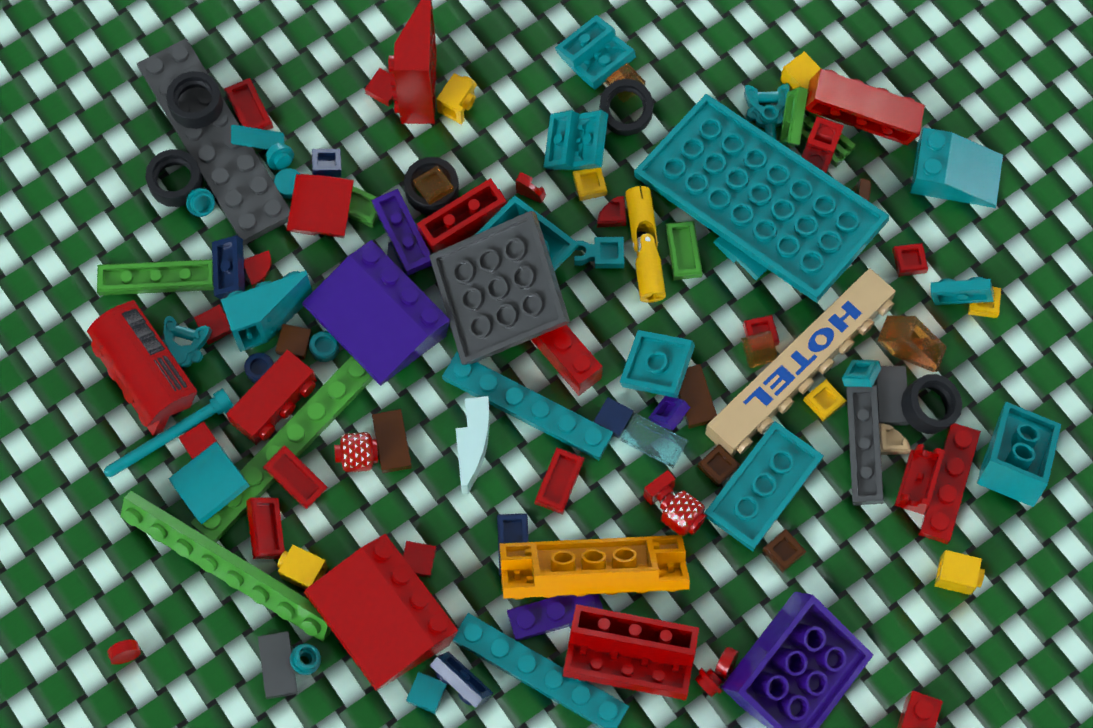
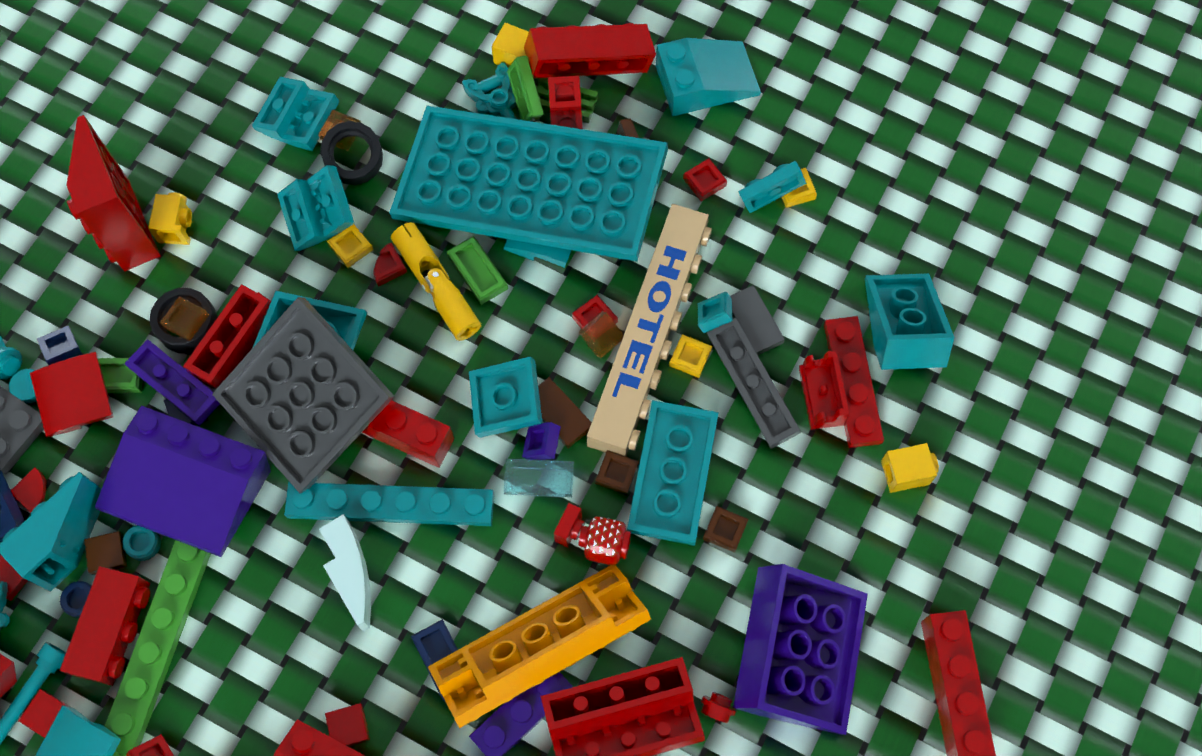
camera: 25 degrees left, 0 degrees up
red tile [262,445,328,509] -> none
red head [334,432,378,473] -> none
red tile [364,68,393,107] -> none
reddish brown tile [372,409,412,474] -> none
red tile [516,172,546,203] -> none
red tile [535,448,585,515] -> none
teal plate [574,237,624,268] -> none
dark blue tile [593,397,634,438] -> none
red tile [715,647,739,680] -> none
clear orange slope [877,316,947,372] -> none
tan tile [879,423,911,455] -> none
black tyre [901,374,962,434] -> none

